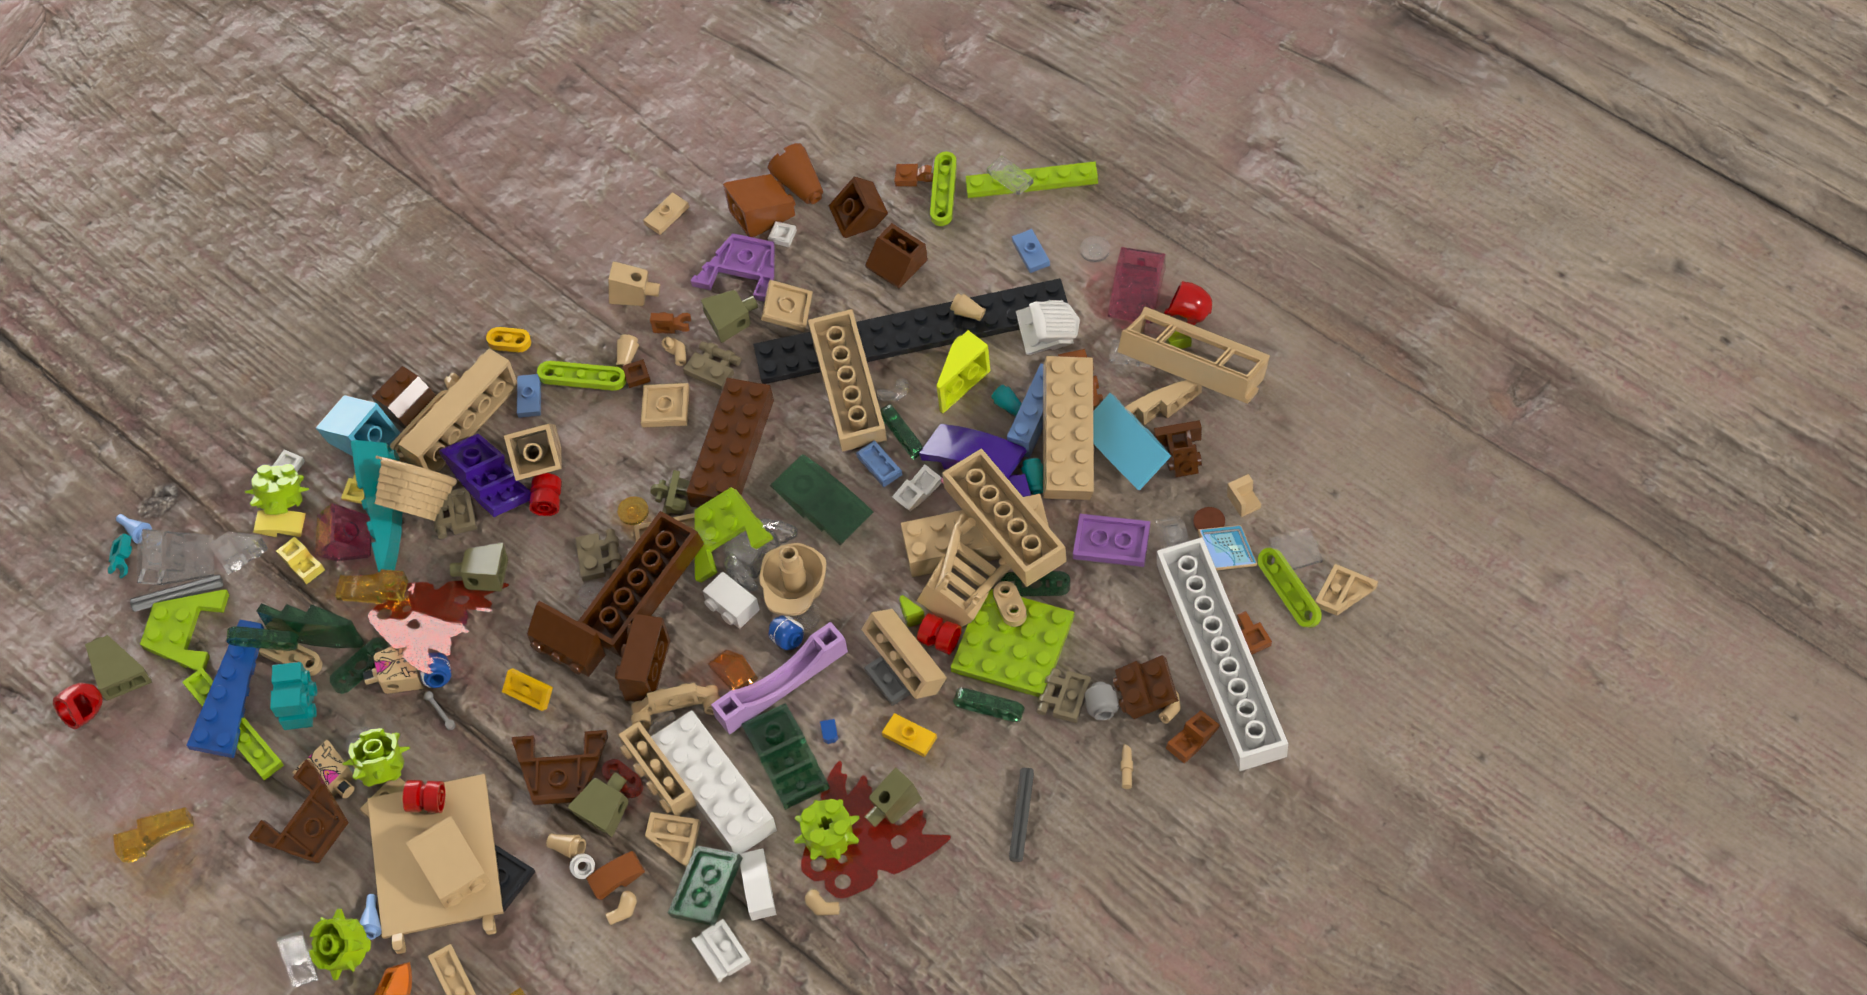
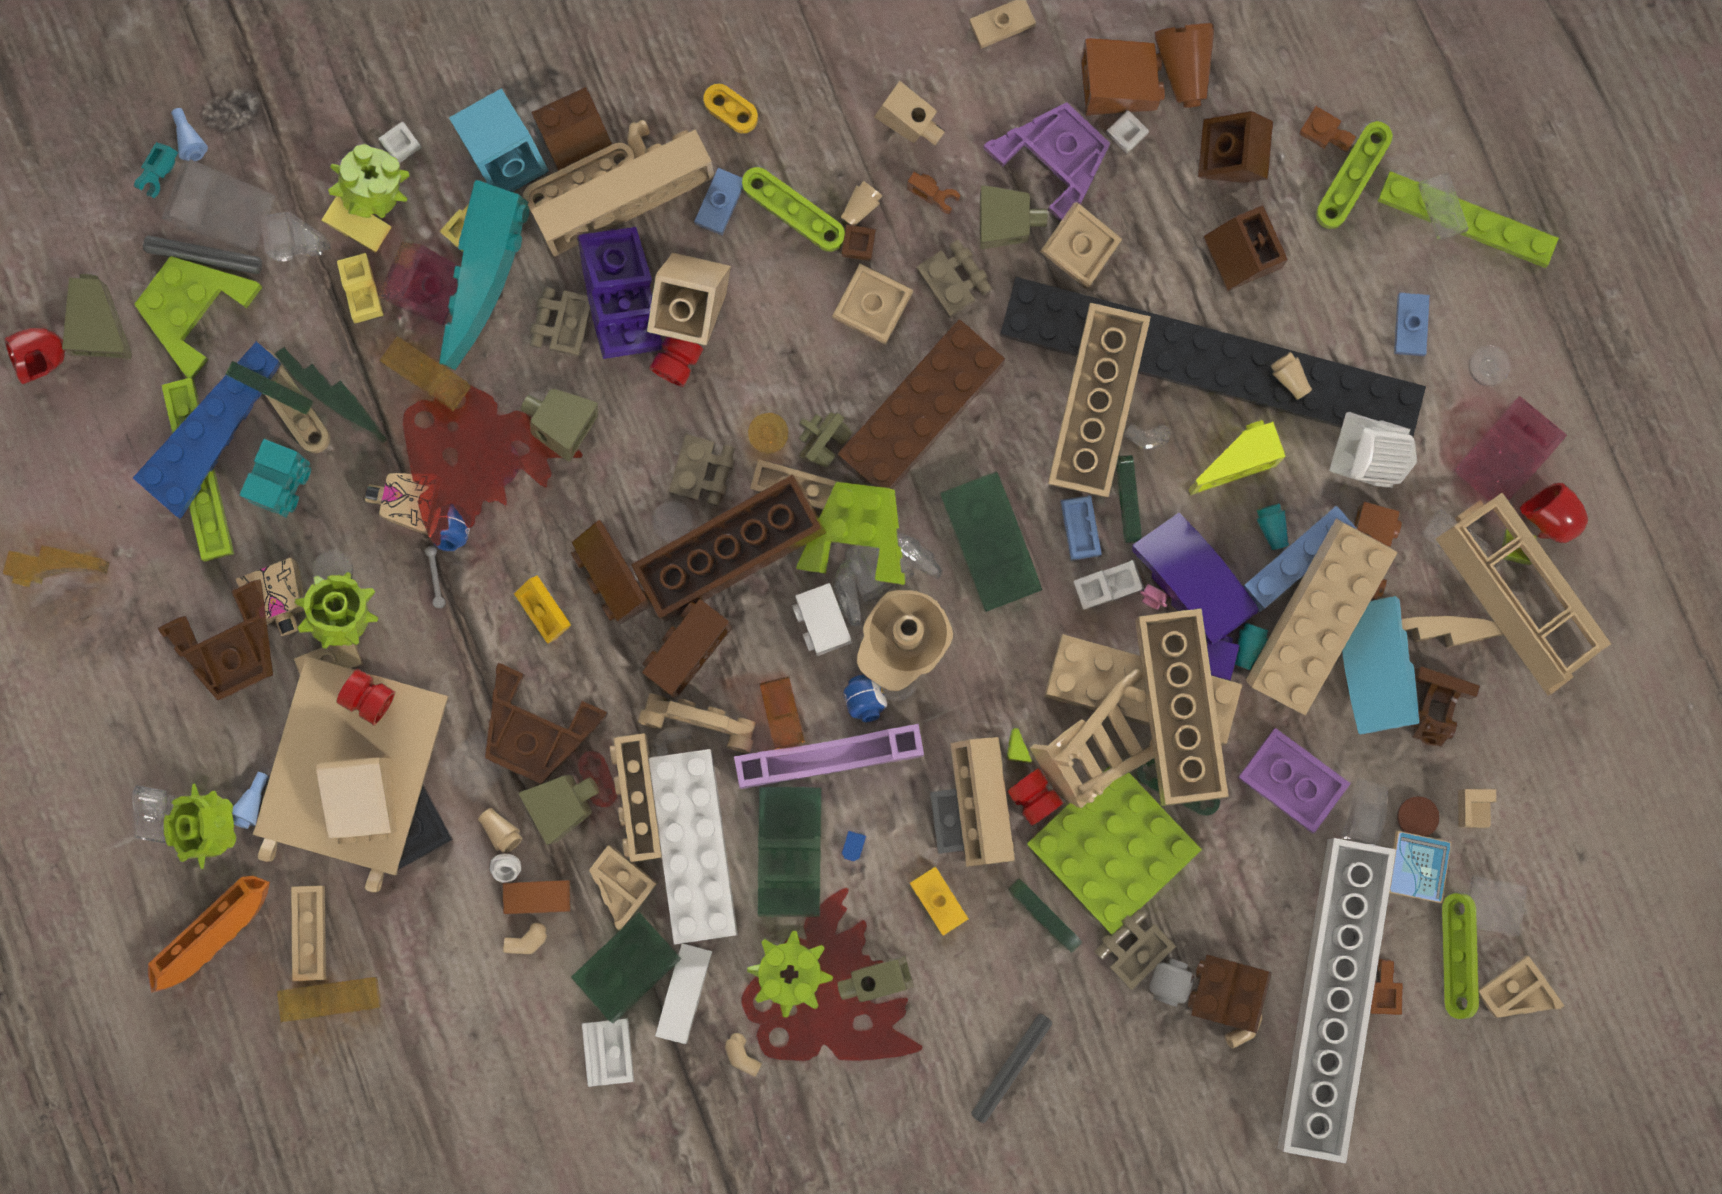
camera: 20 degrees right, 25 degrees up
clear green beam [330,637,390,694] -> none
tan piece [374,456,457,521] -> none
tan arm [662,337,687,366] -> none
tan plate [993,581,1027,627] -> none
tan piece [1121,744,1133,789] -> none
dark orange slope [1166,710,1220,764] -> none

